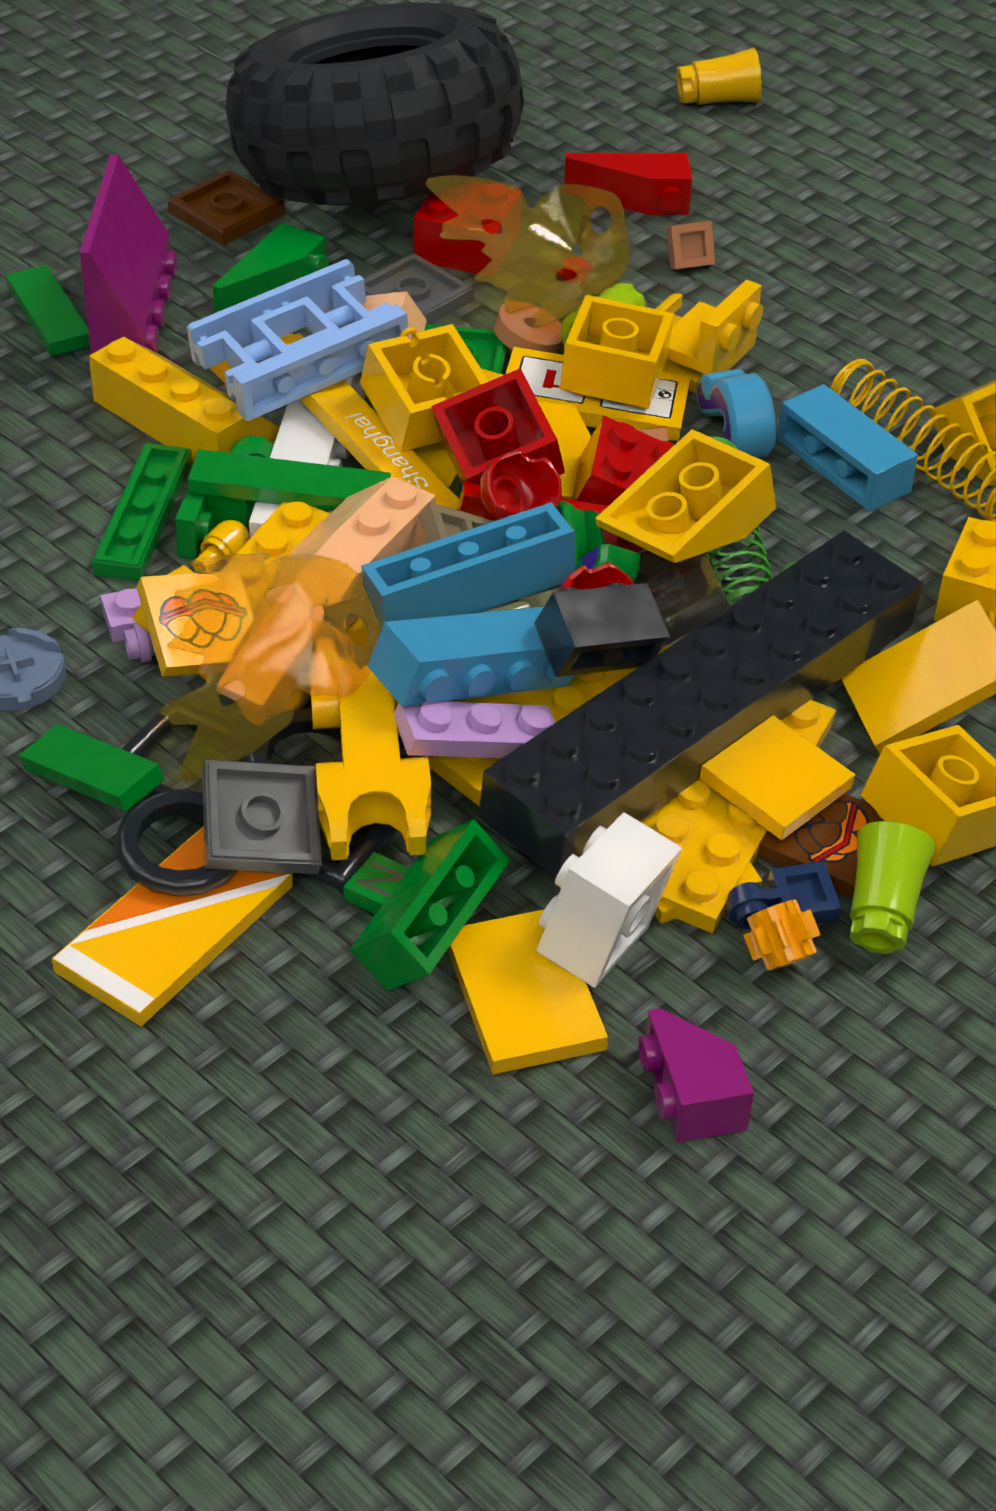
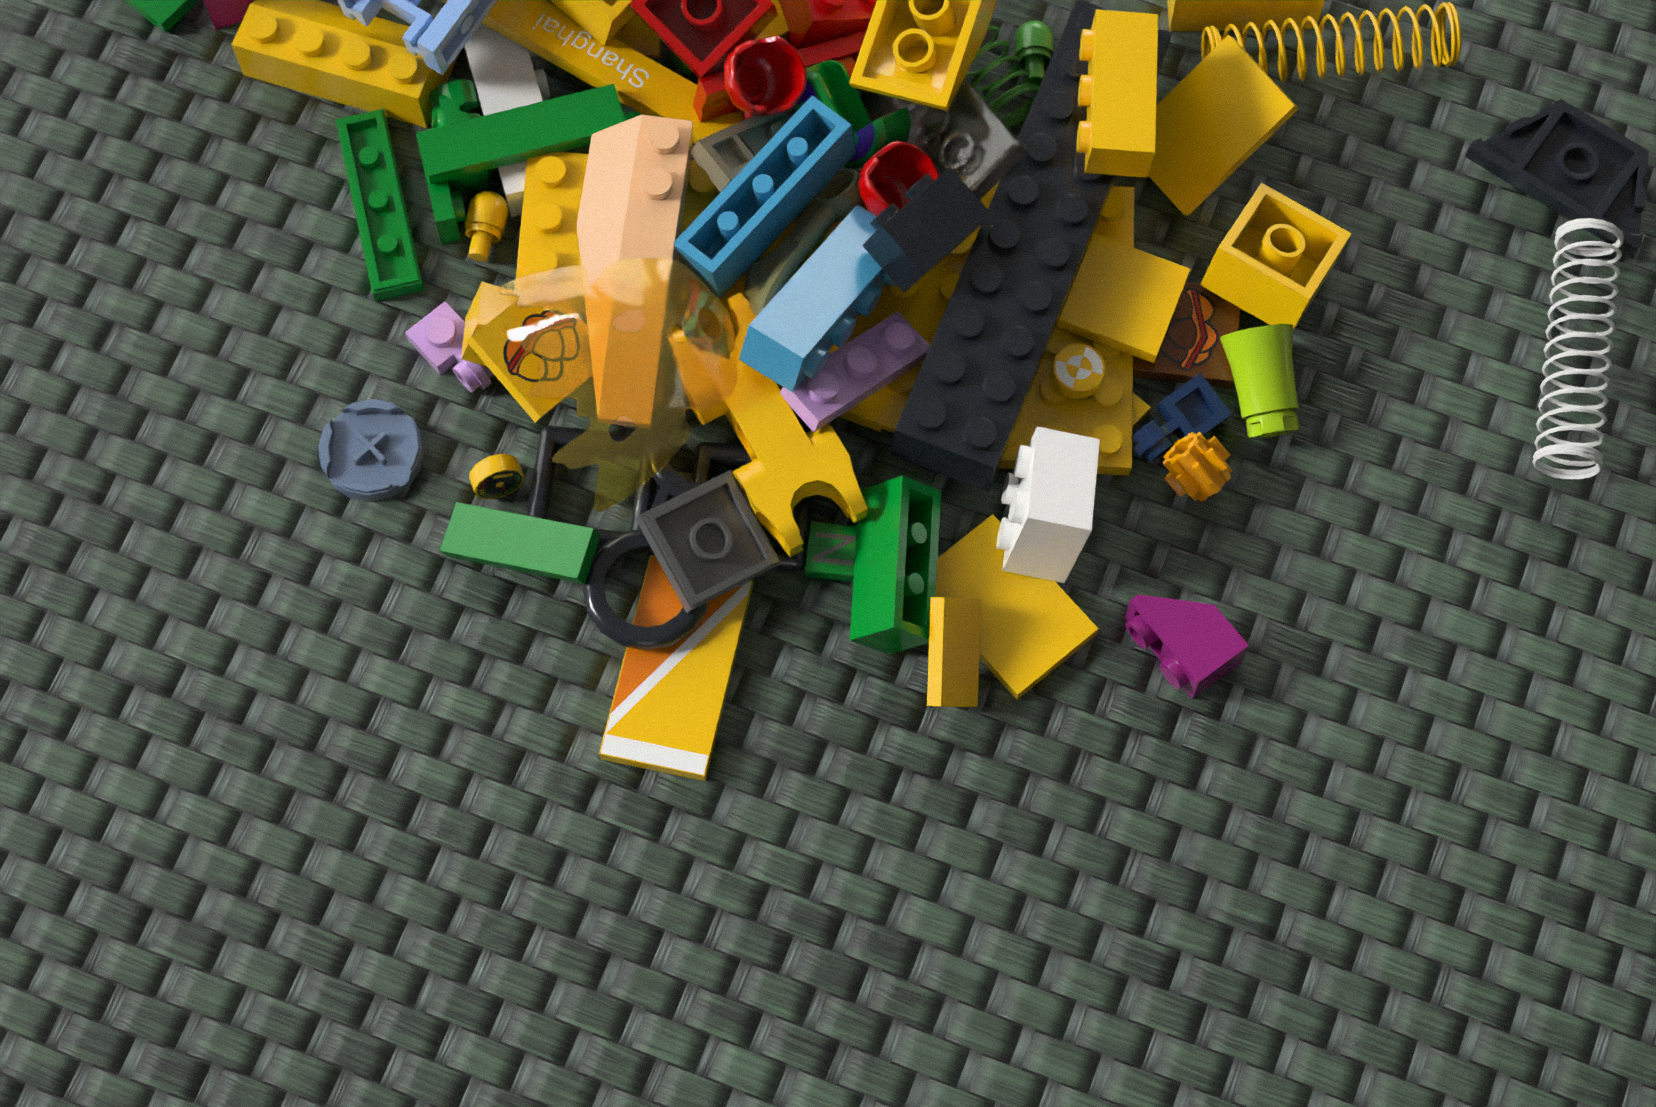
camera: 20 degrees left, 25 degrees up
none -> yellow tile [469,454,524,500]
none -> yellow tile [927,597,981,707]
none -> yellow tile [1051,343,1105,399]
none -> yellow brick [1077,9,1158,178]

